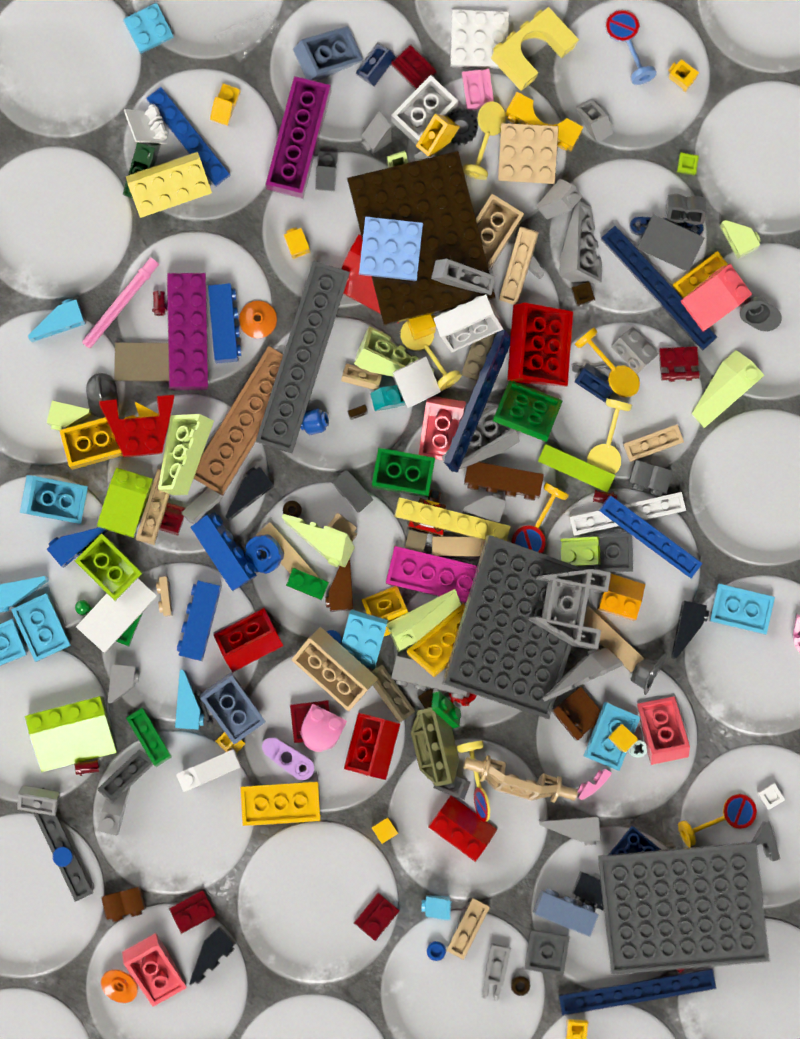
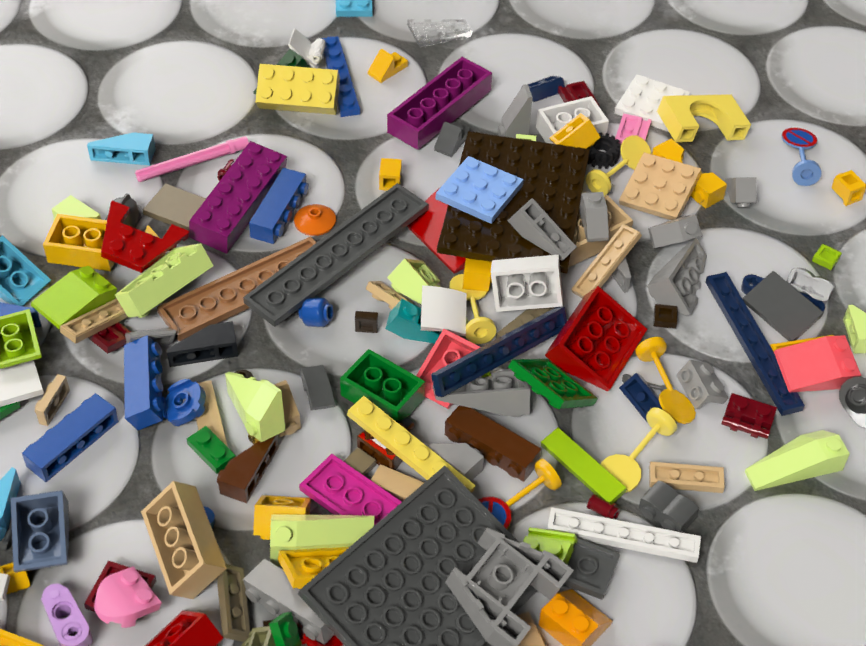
camera: 25 degrees right, 35 degrees down
red slope [213,608,284,673] -> none
sand blue slope [293,26,363,81] -> none
medium azure plate [341,610,388,669] -> none
blue plate [598,495,703,579] -> none
none -> light grey slope [579,192,609,242]

